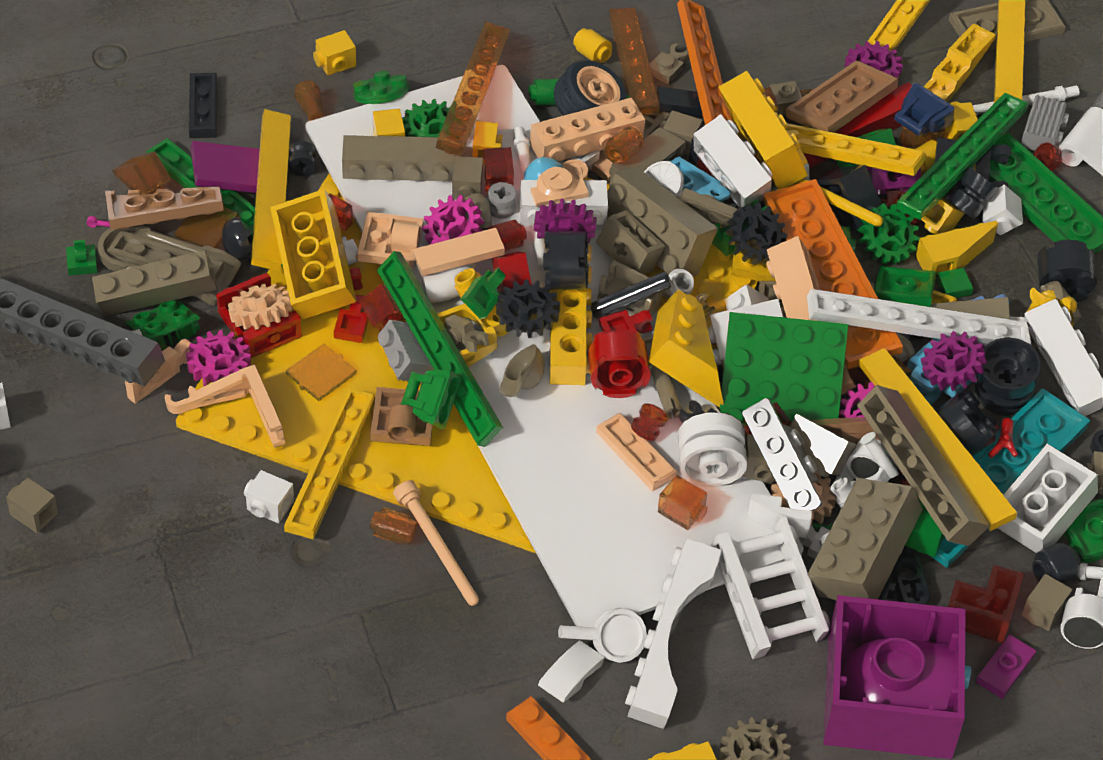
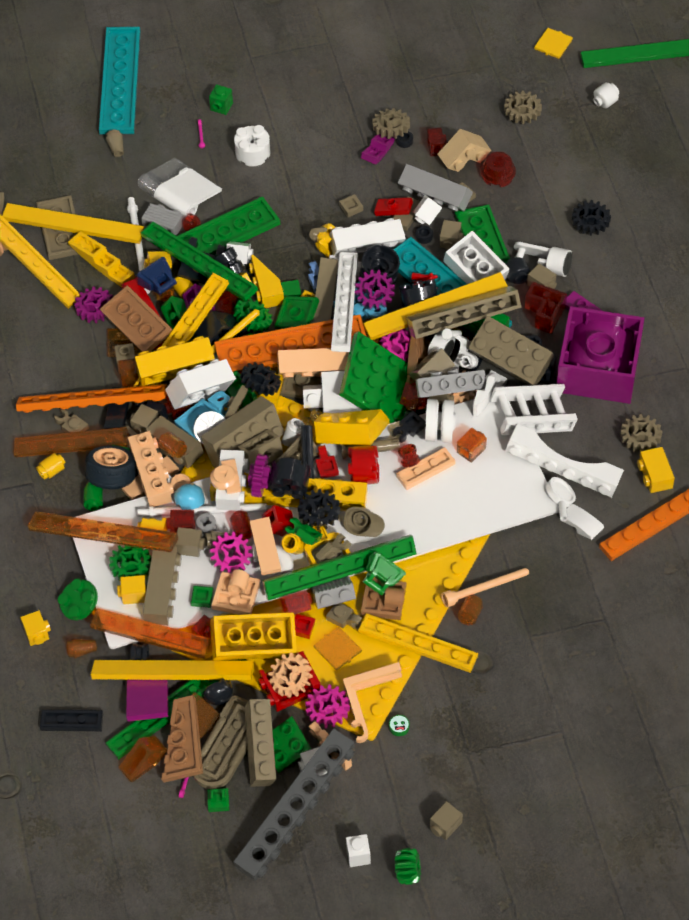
camera: 80 degrees left, 5 degrees up
white brick [244,470,294,523] -> none
black brick [1037,240,1097,302] -> none
none -> clear orange tile [90,608,211,659]
none -> green tile [191,586,214,608]
none -> dark tan plate [326,603,362,630]
none -> tile [389,715,410,736]

